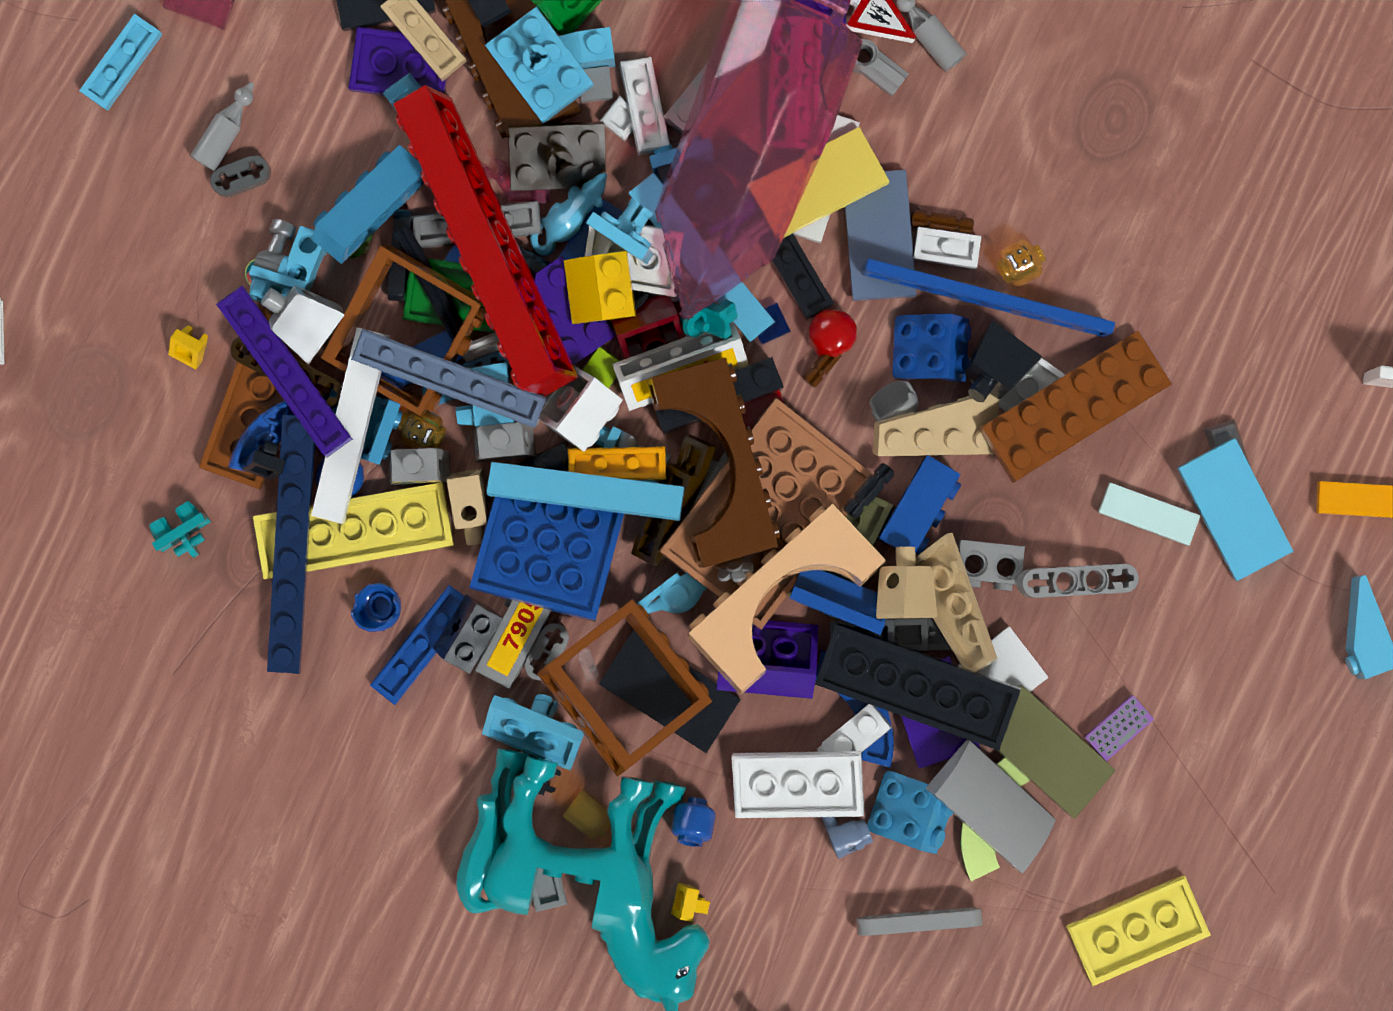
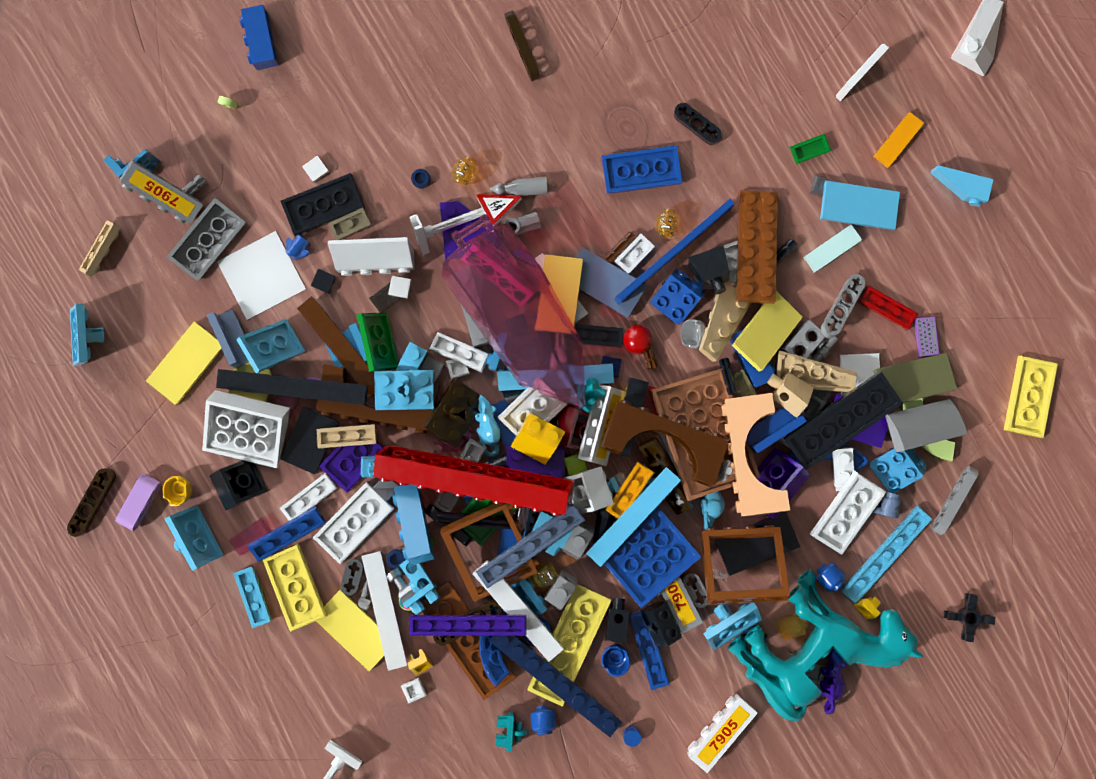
camera: 60 degrees left, 0 degrees up
light grey wheel [190,82,254,171] -> none
black tile [241,440,285,480] -> none
torso [261,285,344,364] -> none
tan torso [447,468,489,545] -> none
medium azure plate [586,199,654,264] -> none
none -> blue tile [248,506,326,562]
none -> light yellow tile [263,544,327,632]
none -> white tile [280,473,338,521]
none -> white tile [313,482,395,564]
none -> light yellow tile [316,589,384,671]
none -> light grey hand [358,581,371,610]
none -> white tile [361,551,407,671]
none -> light grey slope [372,481,399,502]
none -> dark blue tile [386,549,405,569]
none -> white tile [401,677,427,703]
none -> blue head [530,706,557,735]
none -> blue plate [601,145,682,194]
none -> black torso [604,598,629,643]
none -> blue piece [623,726,641,747]
none -> black beam [674,103,722,145]
none -> brick [687,693,757,773]
none -> light yellow tile [732,291,803,372]
none -> black axle [776,239,797,266]
none -> green tile [789,134,832,165]
none -> light grey bar [811,337,838,362]
none -> dark purple animal [820,649,847,715]
none -> medium azure tile [840,506,932,604]
none -> red tile [858,285,918,330]

